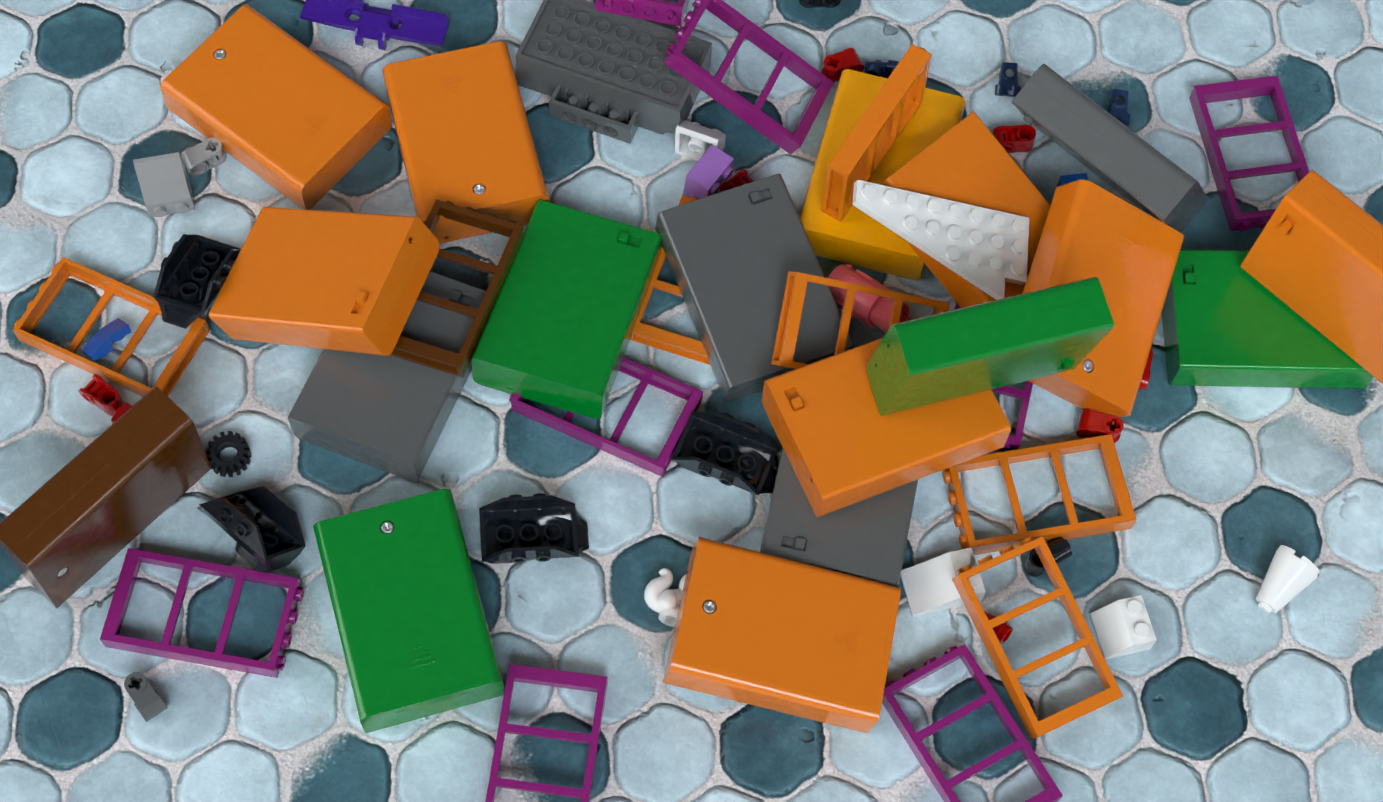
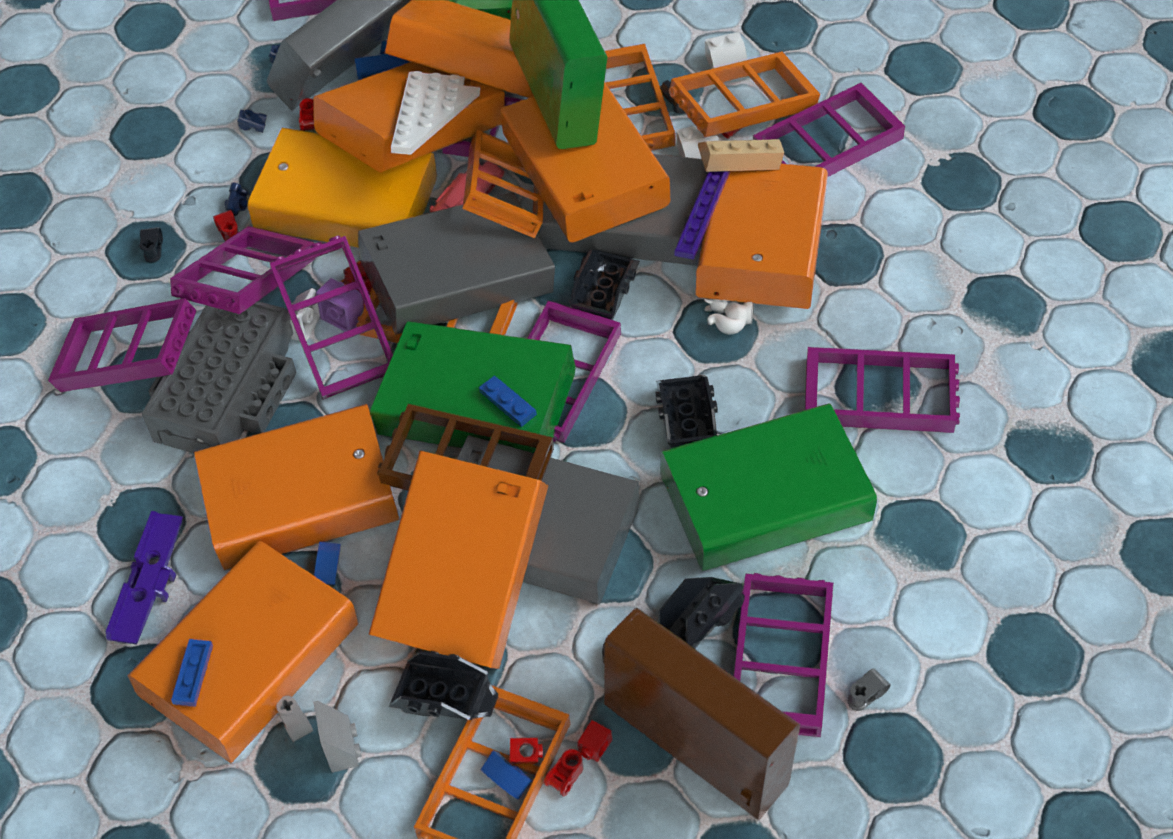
camera: 85 degrees left, 10 degrees down
orange window [821,44,932,222] -> none
none -> blue plate [171,639,213,707]
none -> magenta window [270,236,393,400]
none -> blue slope [314,542,341,586]
none -> blue plate [479,375,537,427]
none -> red brick [510,738,543,764]
none -> dark purple tile [674,171,730,260]
none -> tan slope [697,139,784,172]

